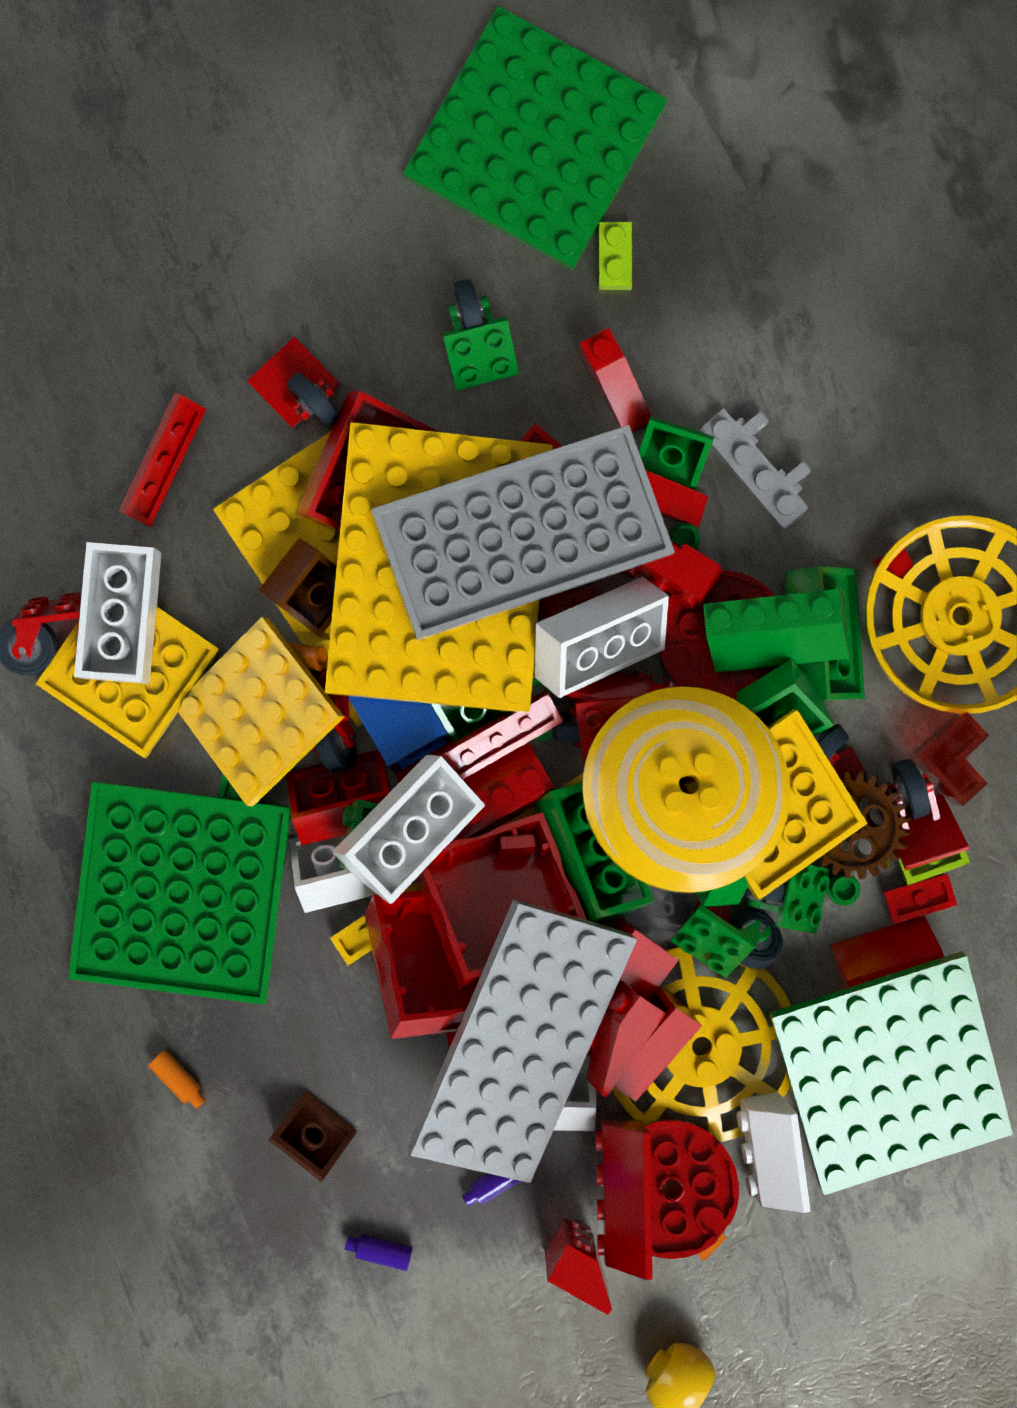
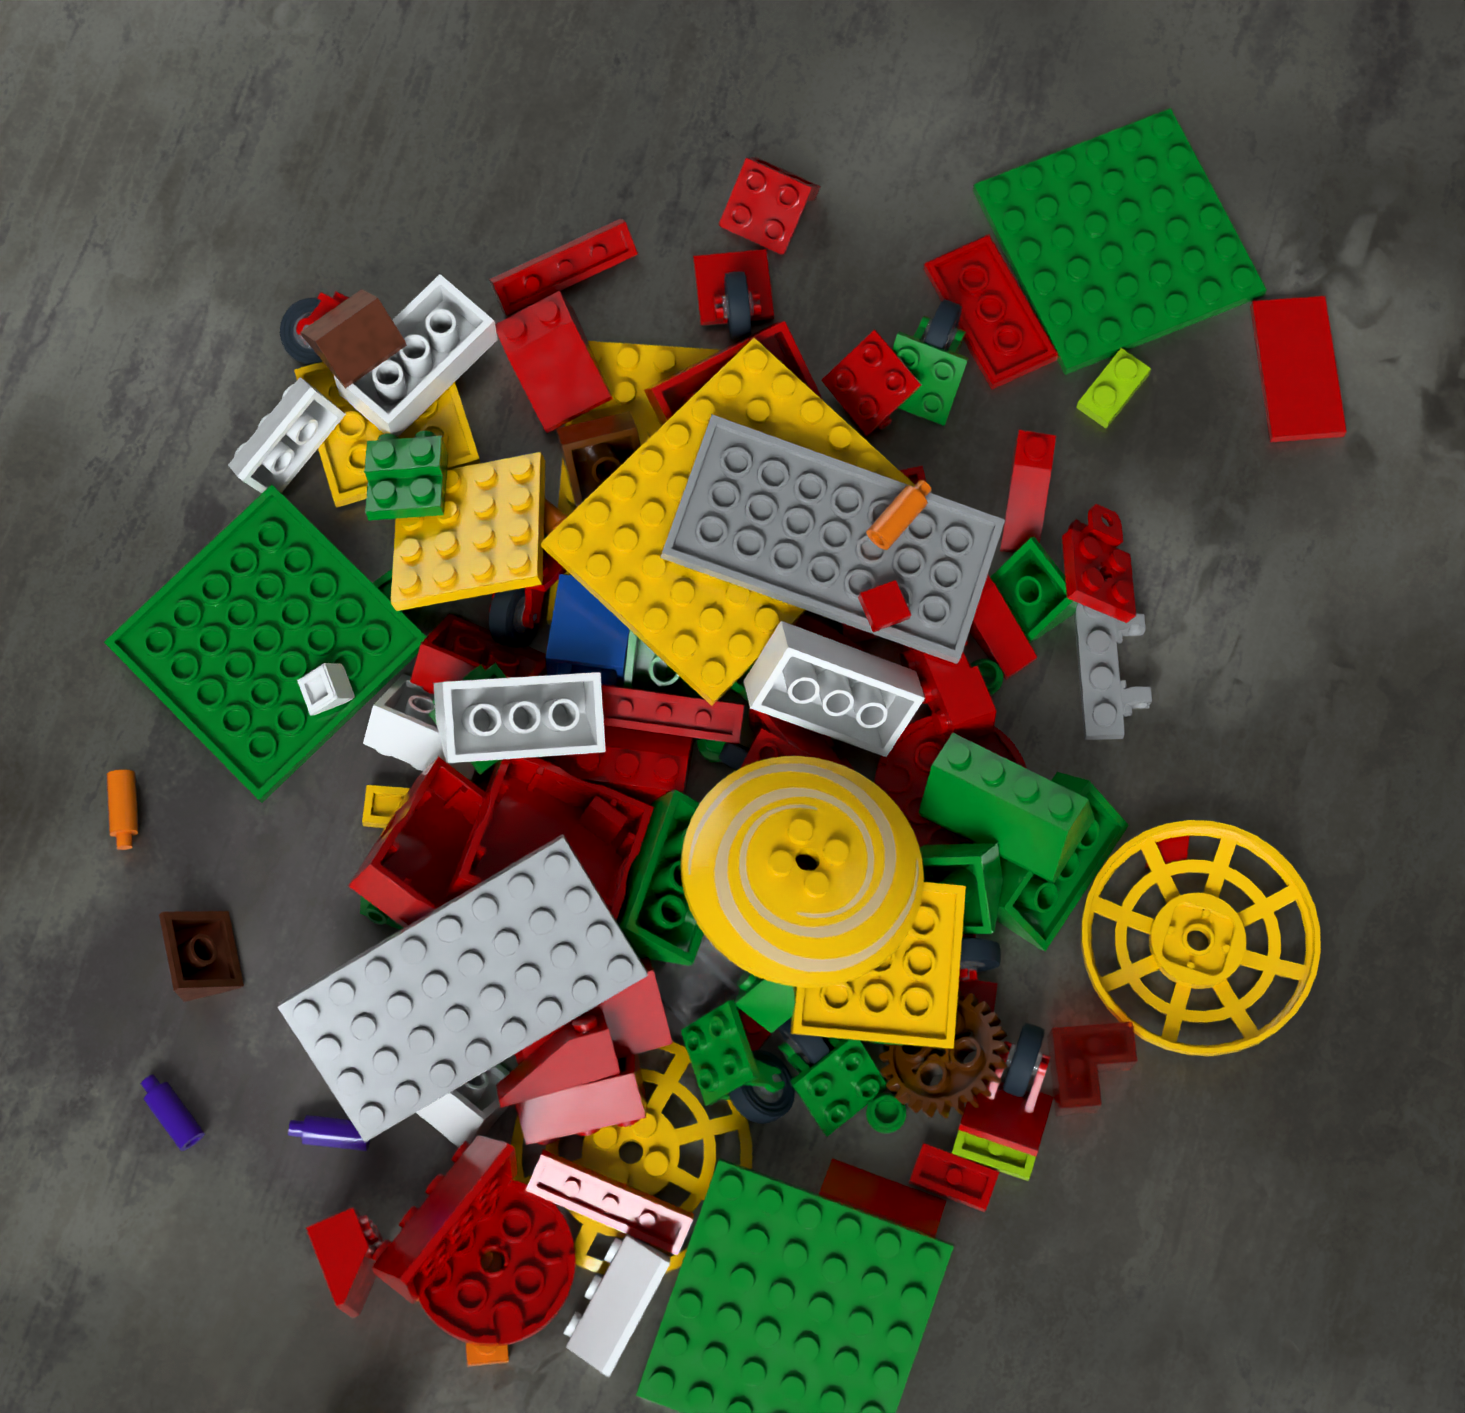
camera: 40 degrees right, 15 degrees down
none -> white slope [228,377,346,493]
none -> white slope [297,663,355,715]
none -> copper slope [300,289,407,389]
none -> green plate [364,431,448,521]
none -> red slope [495,291,613,433]
none -> plate [526,1149,695,1255]
none -> red bracket [719,157,821,254]
none -> red hinge [821,329,922,436]
none -> red tile [858,580,911,632]
none -> orange cylinder [866,480,932,550]
none -> red tile [923,234,1058,390]
none -> red plate [1062,504,1136,623]
none -> red tile [1250,296,1347,442]

